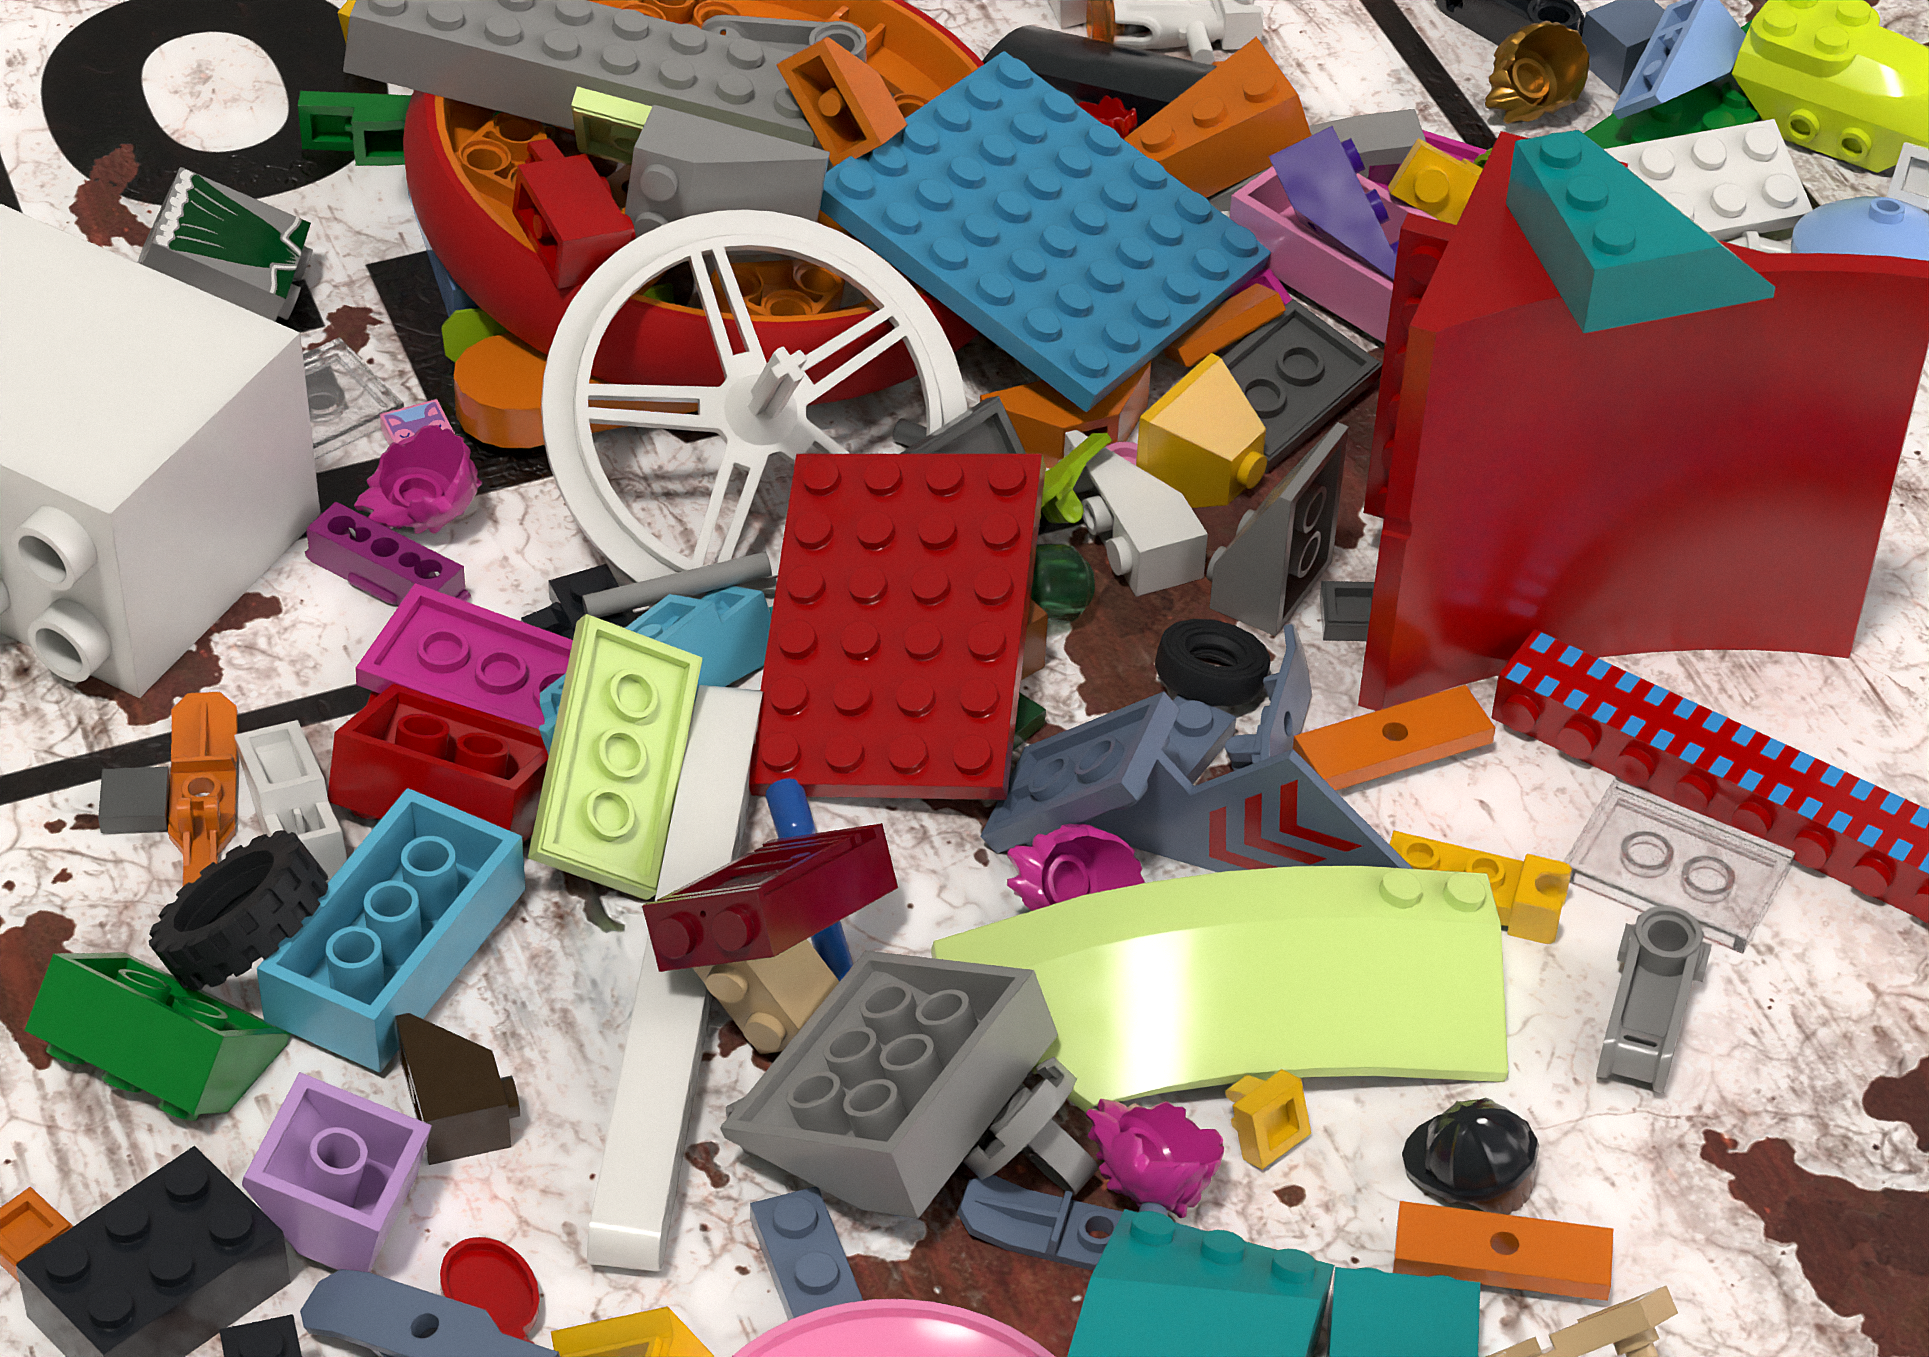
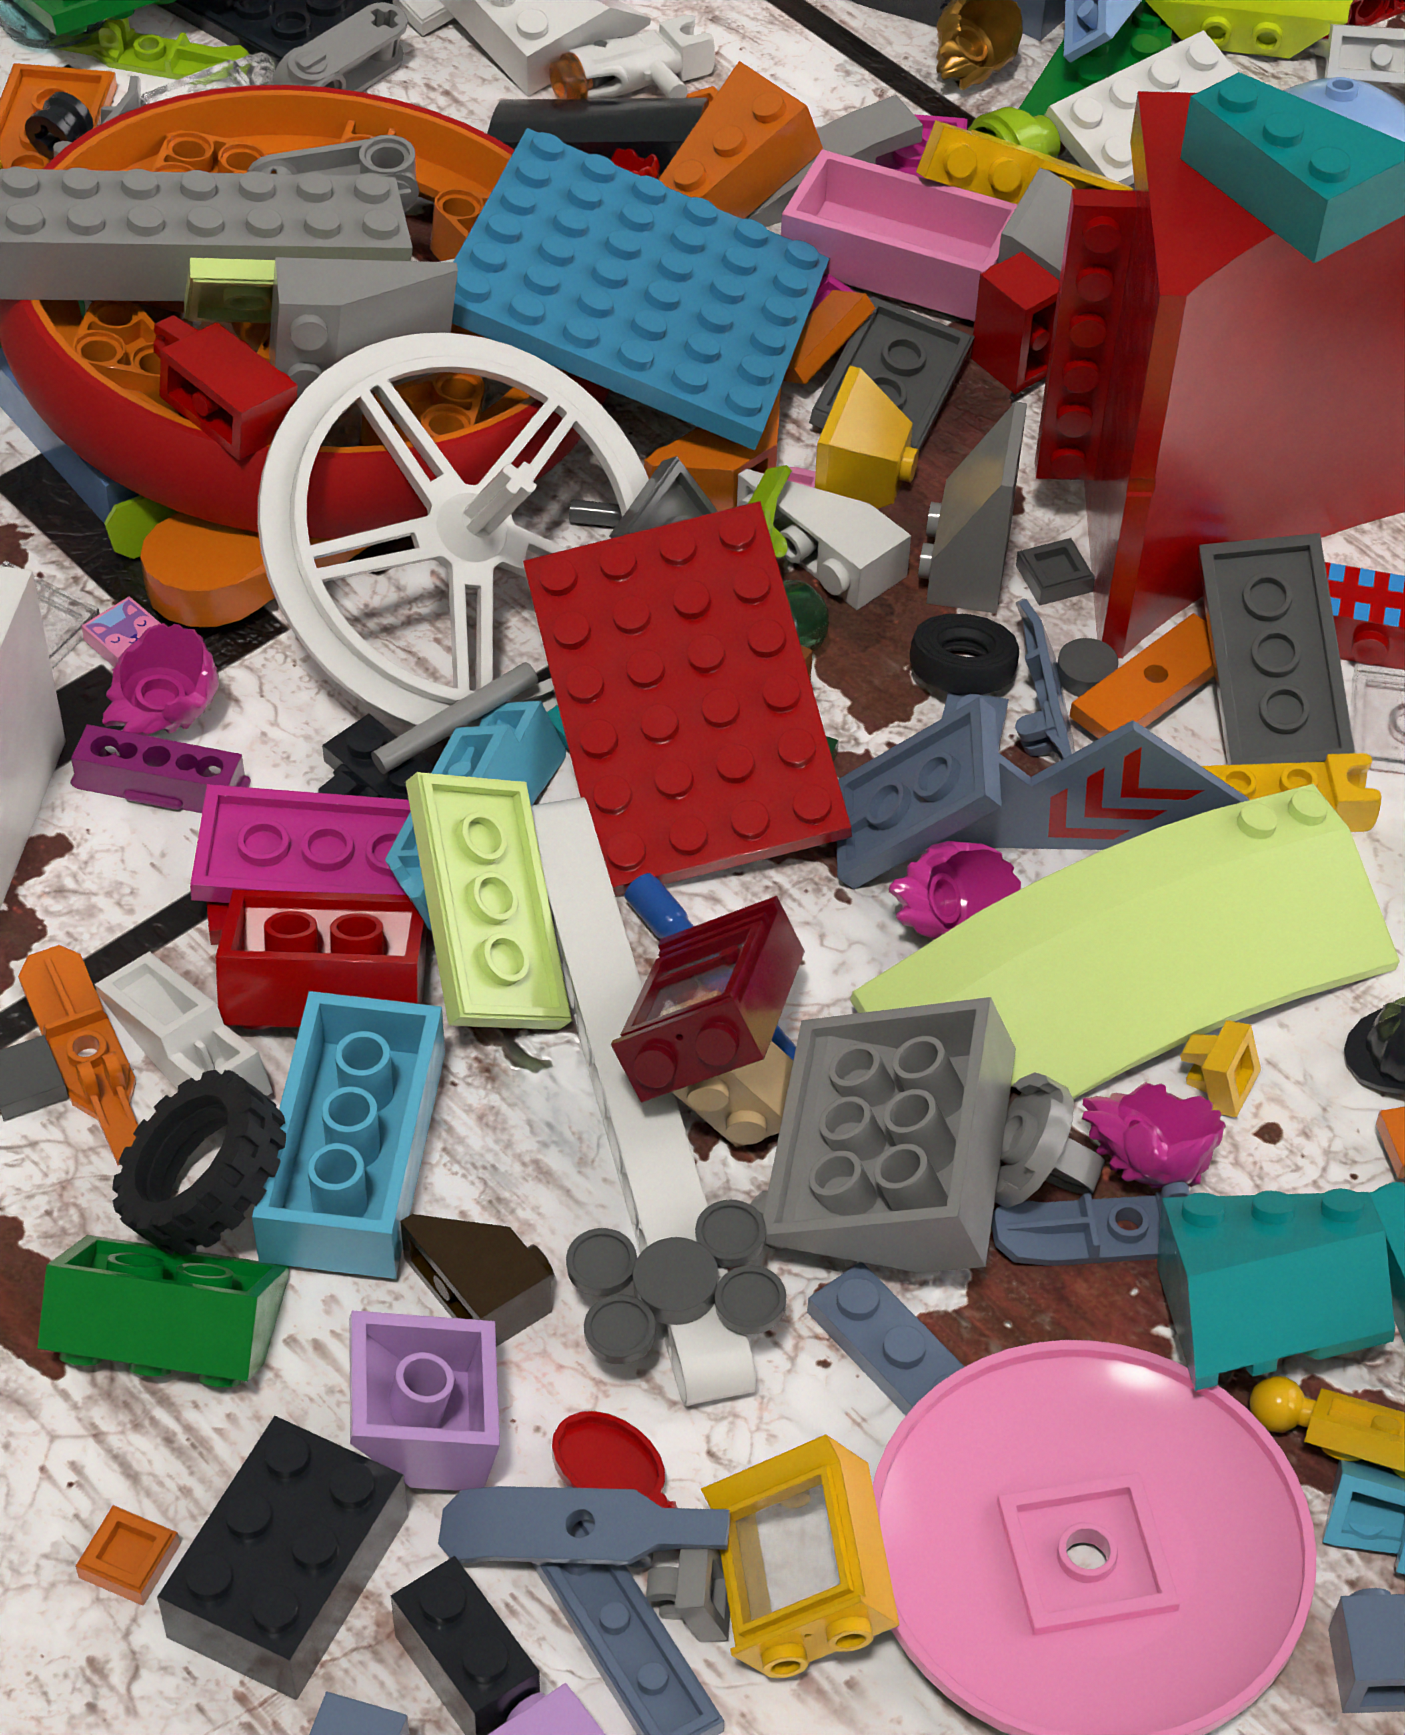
camera: 20 degrees left, 5 degrees up
orange slope [776,36,908,167] -> none
slope [1269,126,1399,281] -> none
none -> dark grey piece [566,1199,786,1364]
none -> dark grey tile [1057,638,1119,696]
none -> dark grey plate [1197,533,1355,765]

